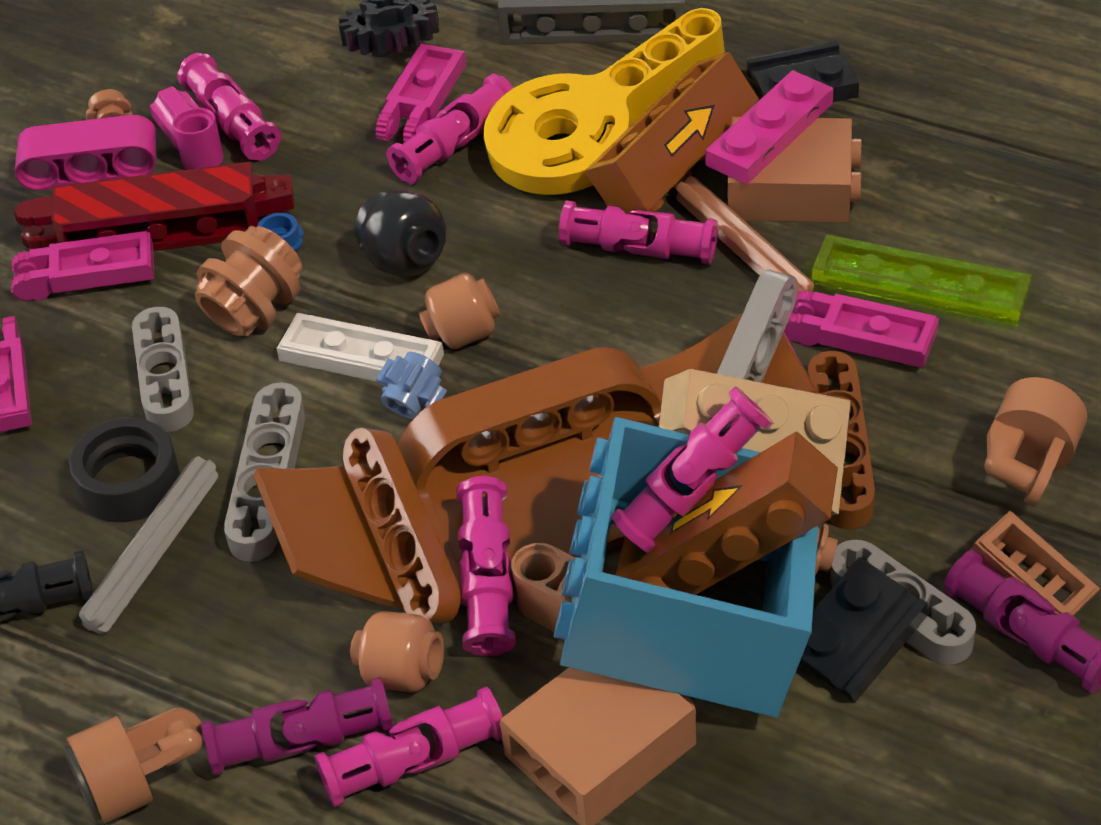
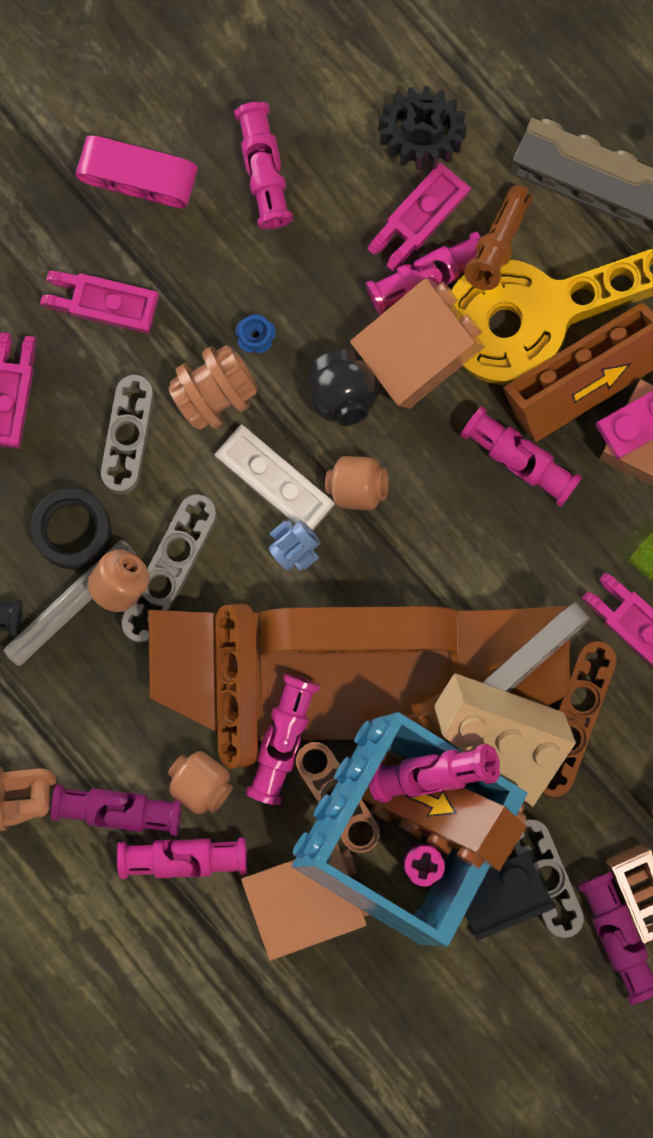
camera: 20 degrees right, 35 degrees up
dark red hinge [13,162,295,251] -> none
nougat plate [86,89,133,120] -> none
dark pink piece [150,86,224,170] -> none
nougat axle [676,177,814,293] -> none
none -> nougat head [88,550,149,612]
none -> nougat brick [350,278,485,409]
none -> dark pink piece [404,842,444,886]
none -> dark orange pin [464,185,533,290]

